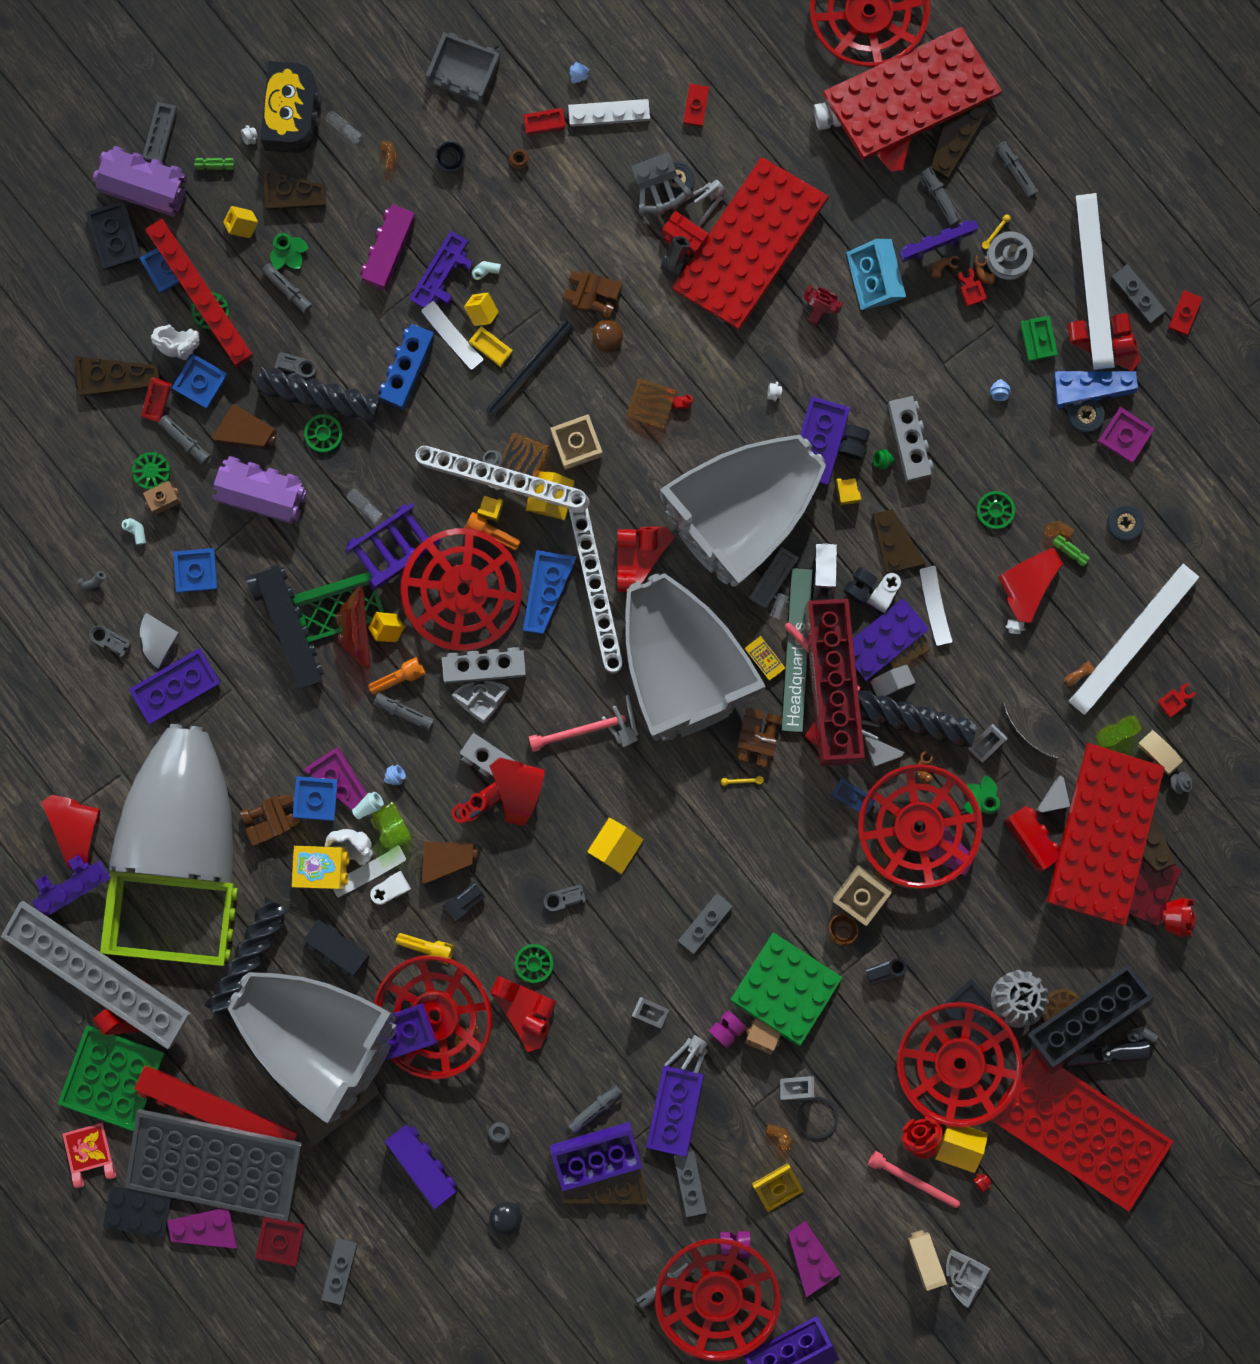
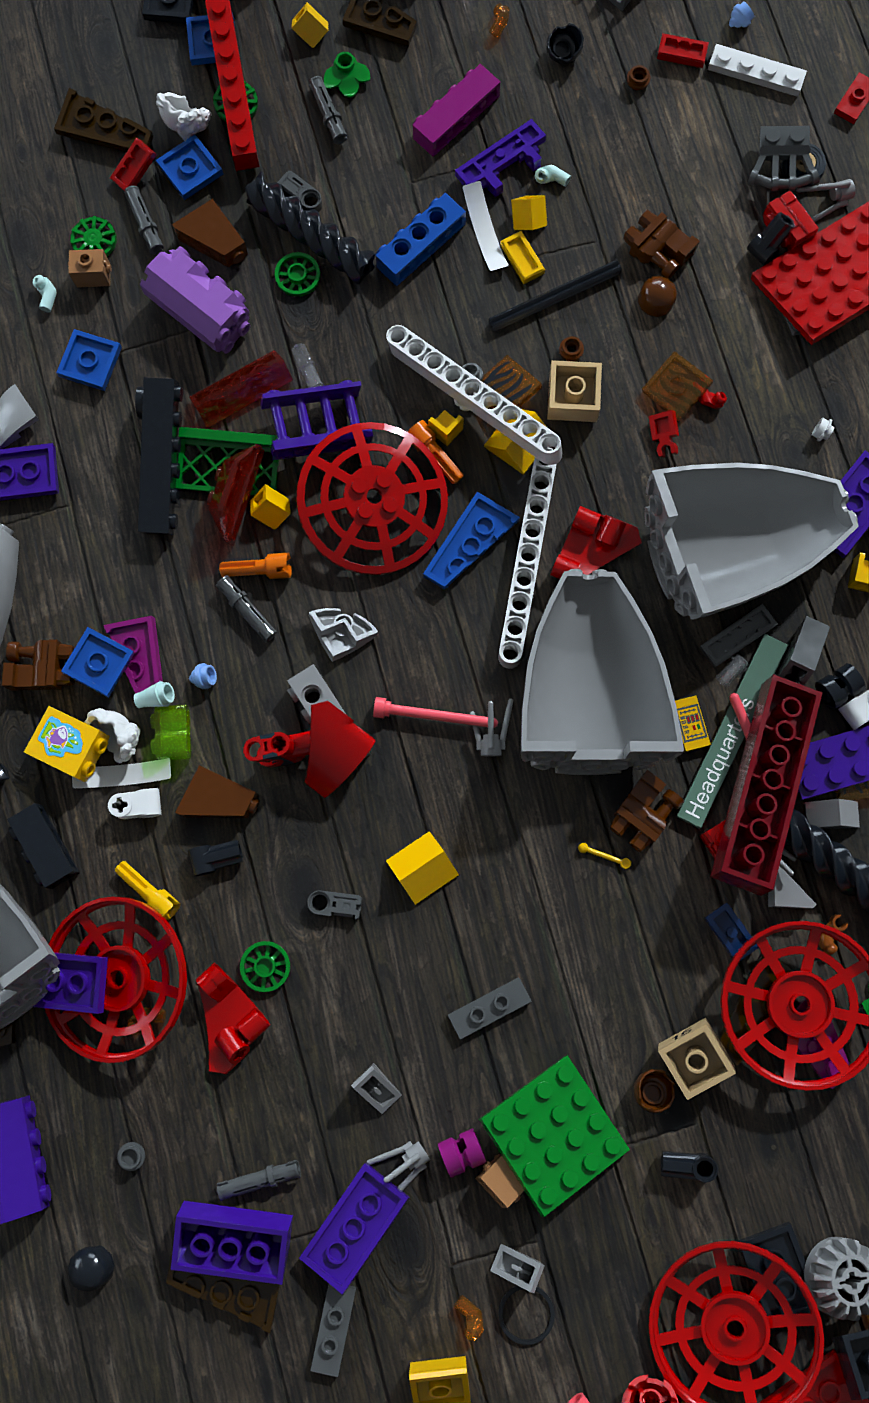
camera: 25 degrees right, 5 degrees down
light grey brick [442,647,526,684] -> none
none -> clear red fence [189,350,293,428]
none -> reddish brown plate [559,336,584,361]
none -> red plate [649,410,679,458]

